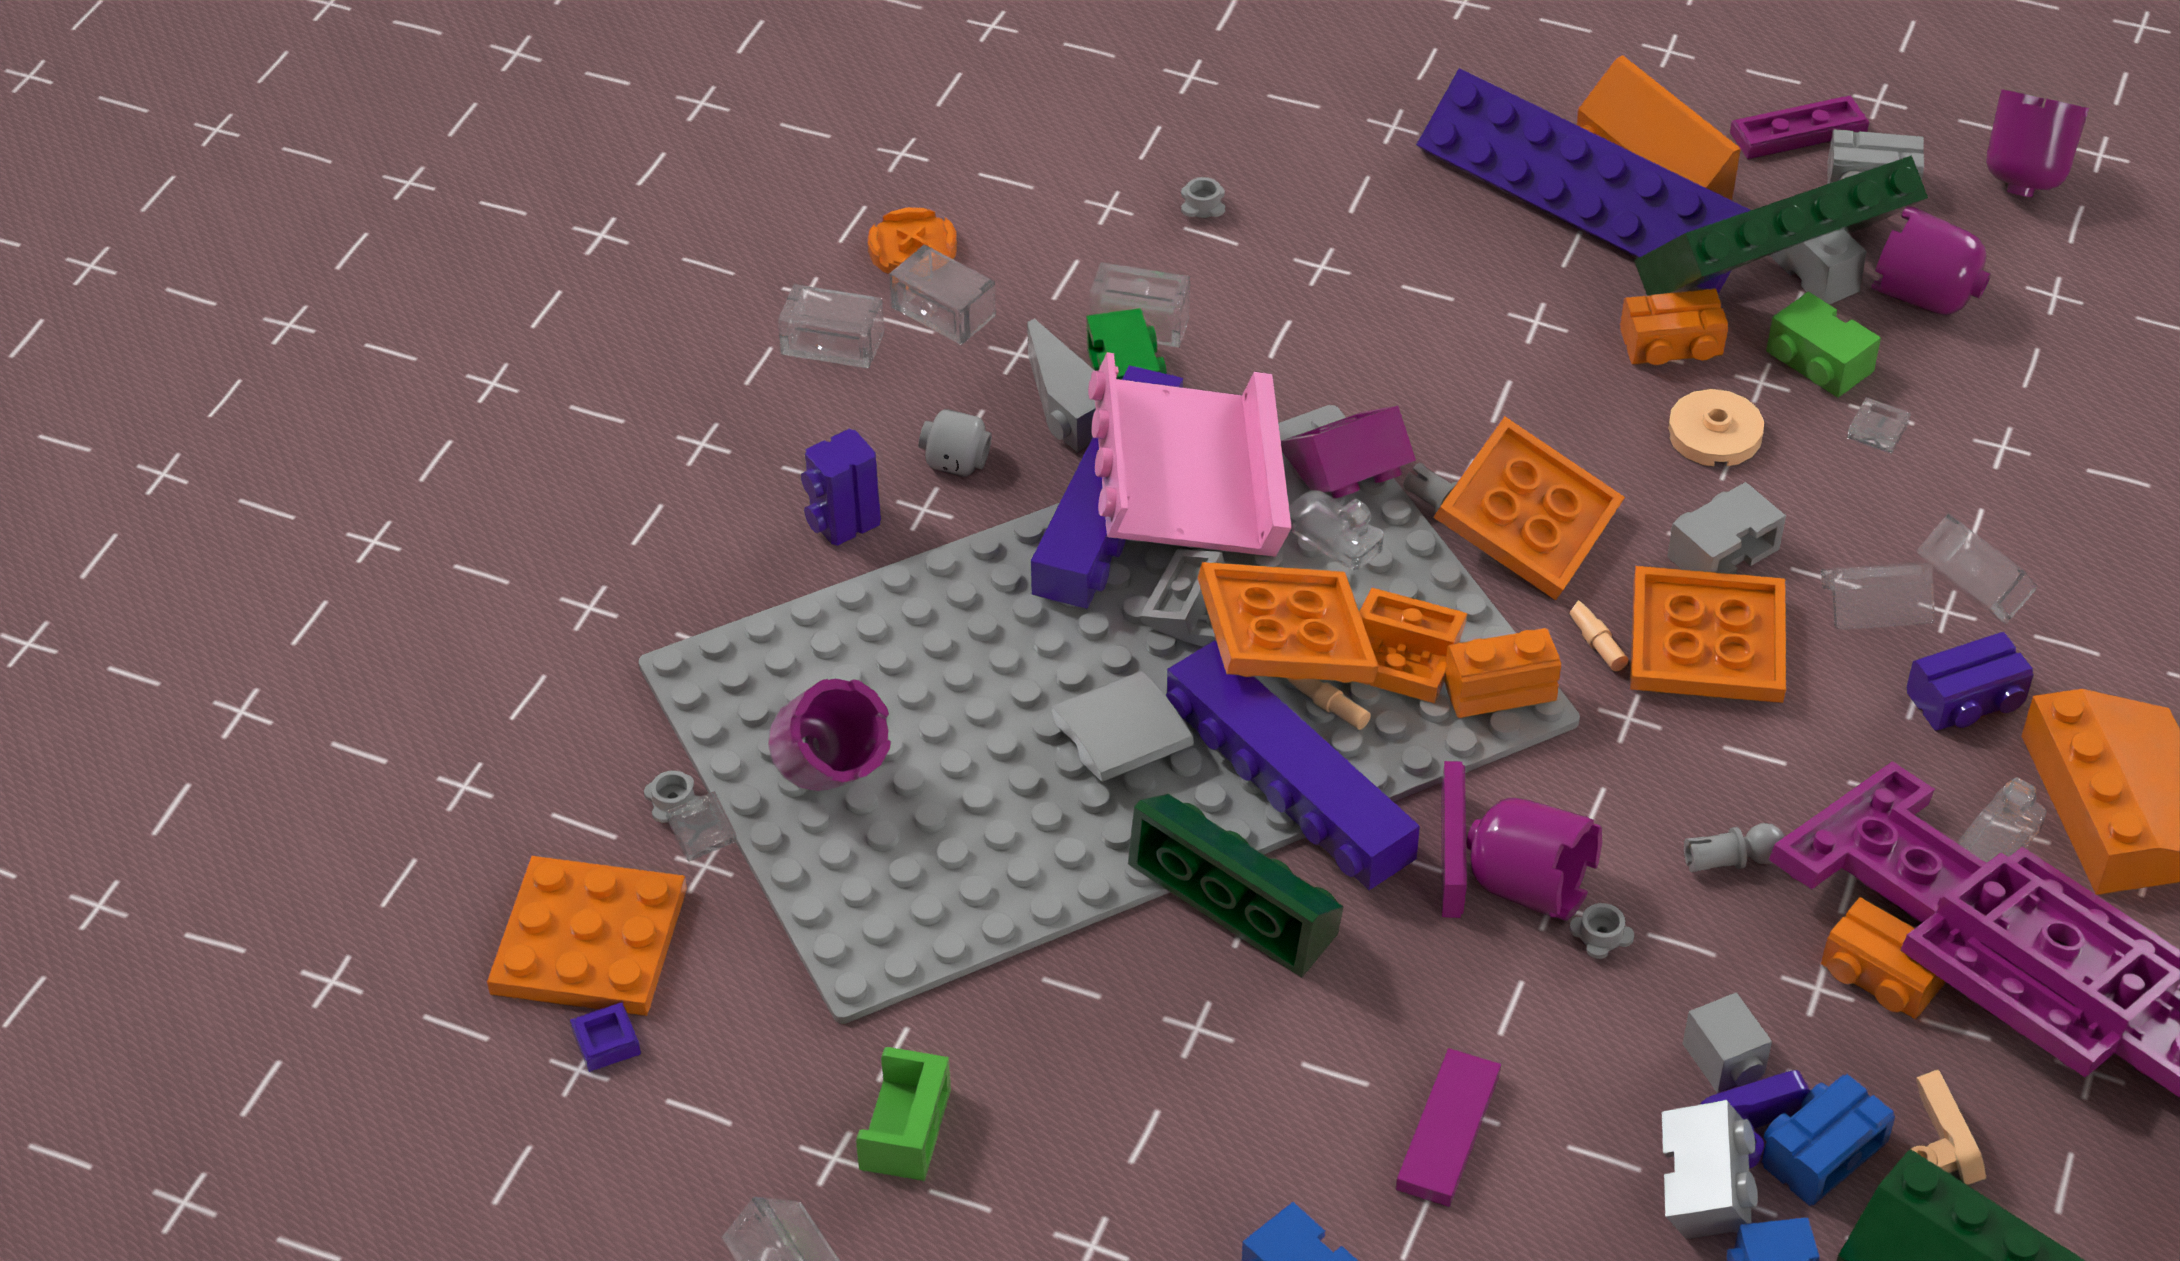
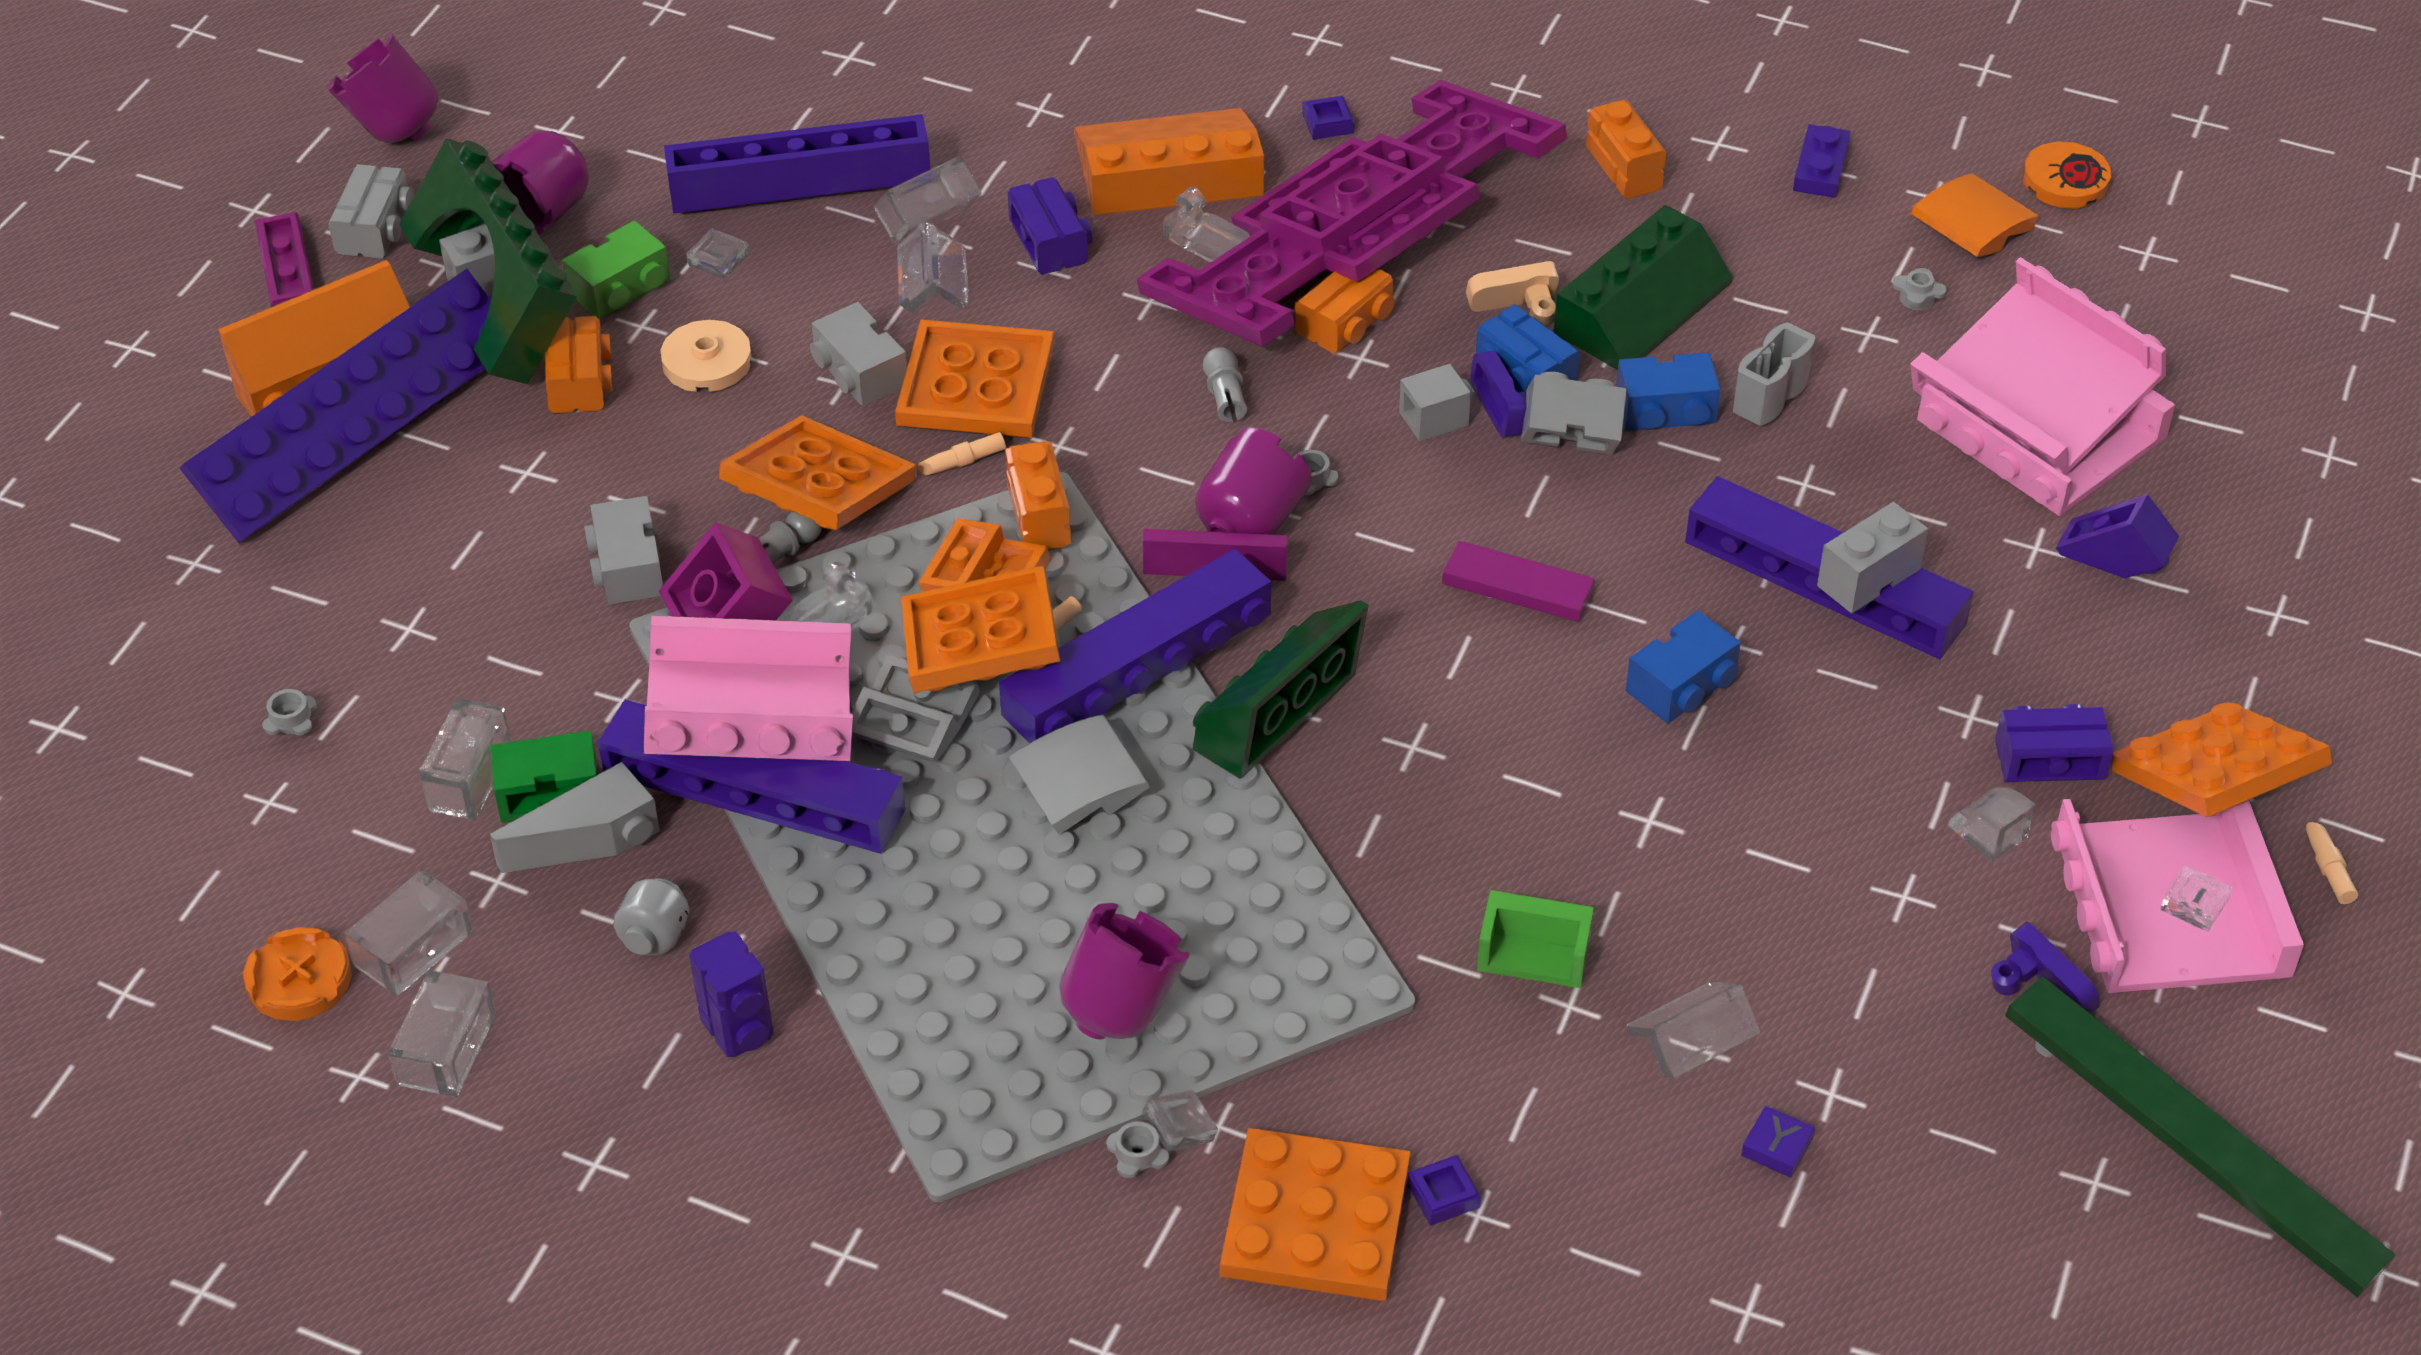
camera: 90 degrees left, 0 degrees up
none -> light grey brick [584,496,663,605]
none -> dark purple brick [664,114,932,214]

